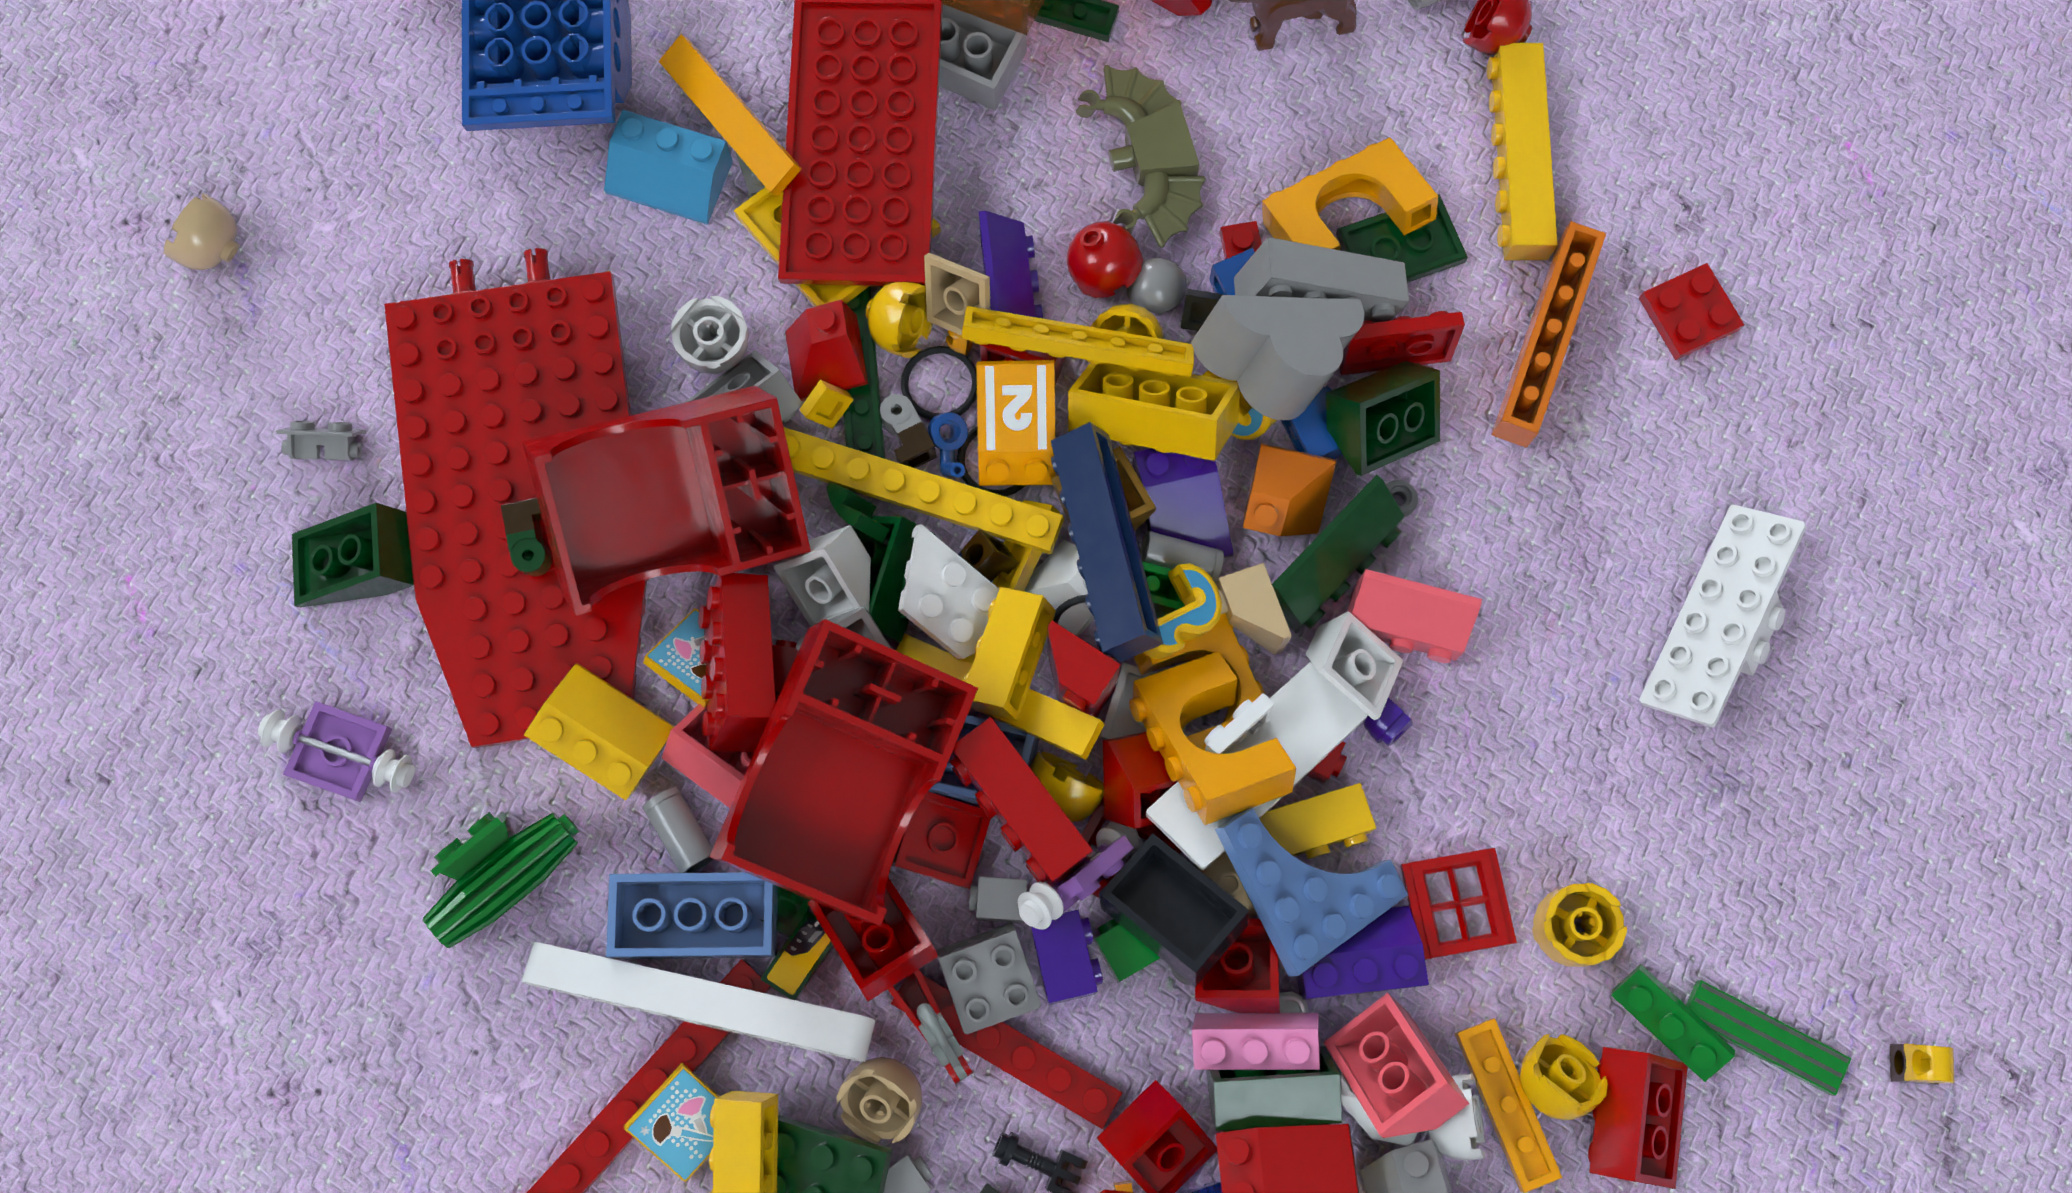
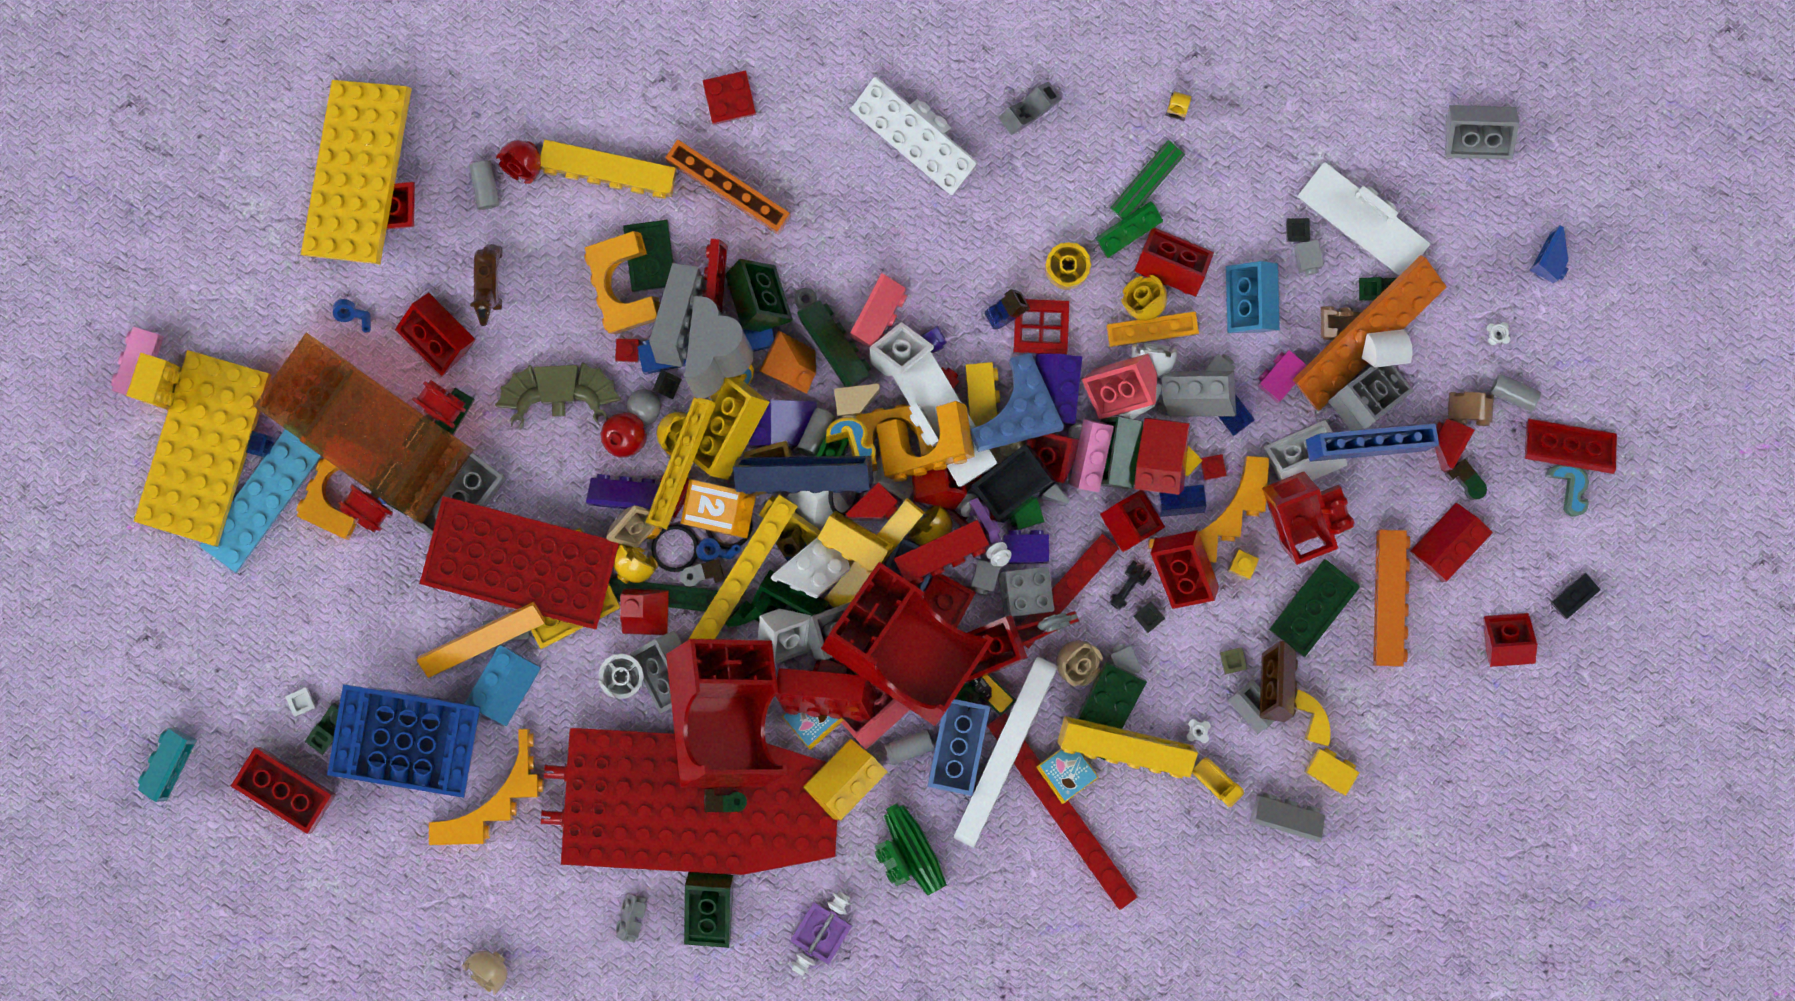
camera: 75 degrees left, 10 degrees up
yellow plate [799,380,854,429] -> none
none -> light orange arch [429,729,544,845]
none -> leg [984,289,1030,330]
none -> flat silver brick [998,82,1062,135]
none -> light grey slope [1041,484,1070,506]

